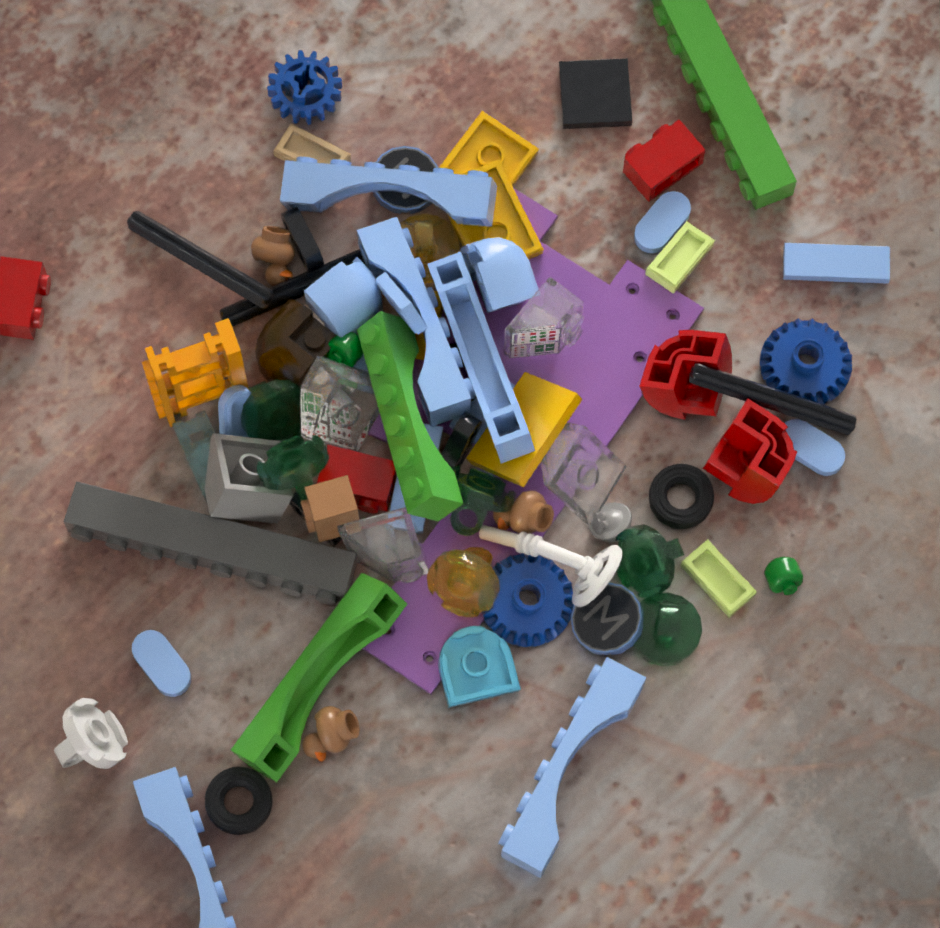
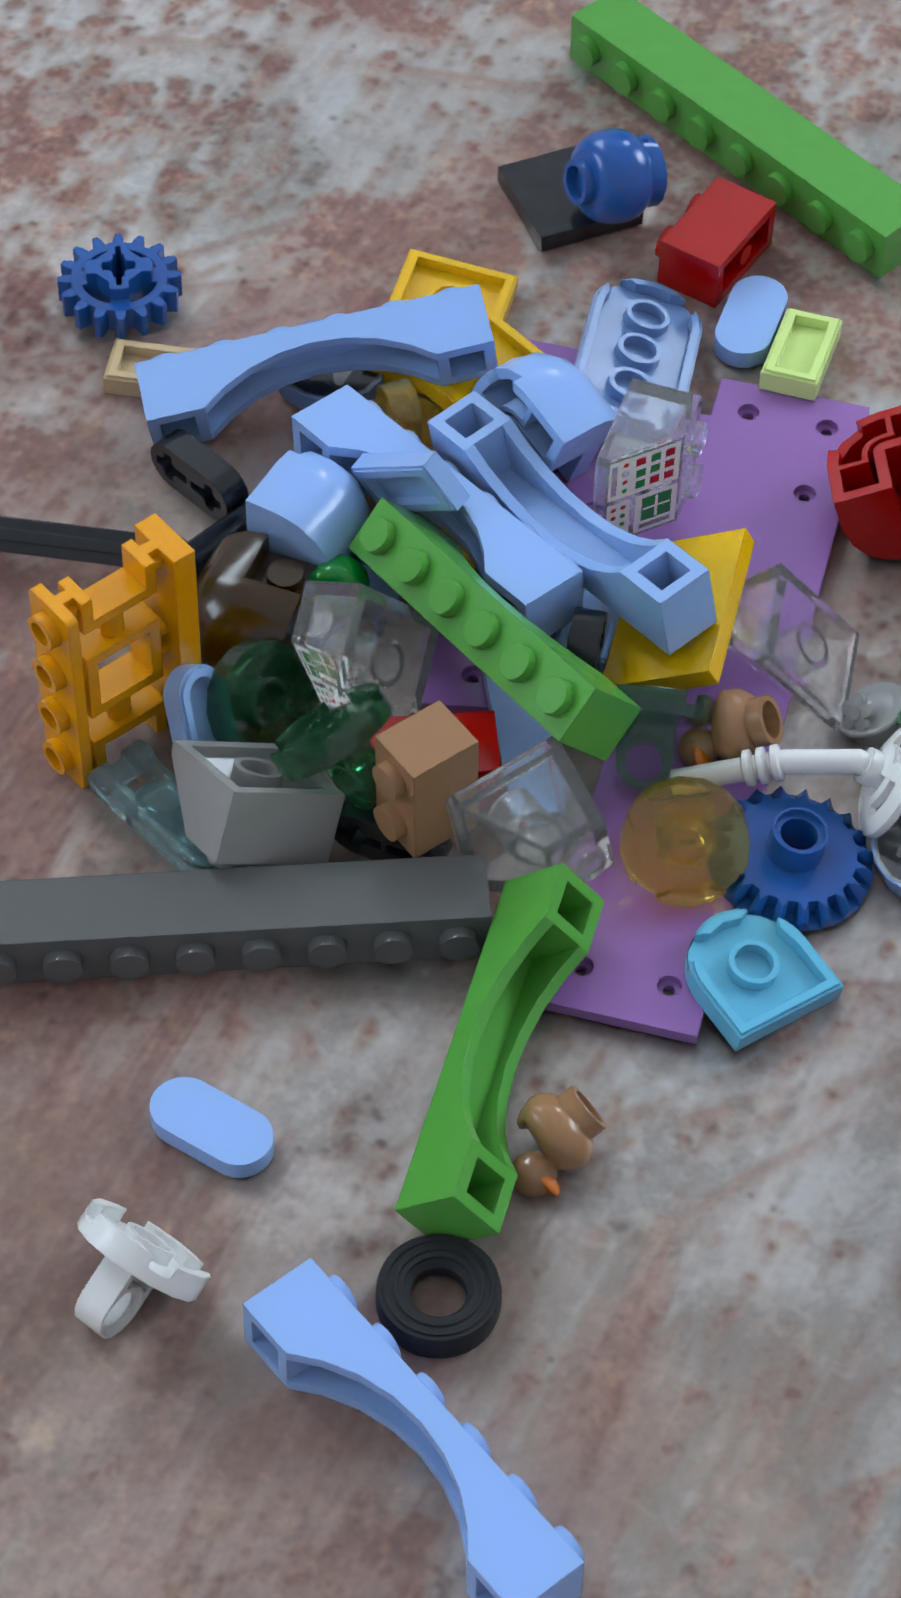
camera: 20 degrees left, 20 degrees down
medium nougat animal [251,226,295,286] -> none
none -> blue piece [563,128,667,225]
none -> medium blue tile [574,278,702,440]

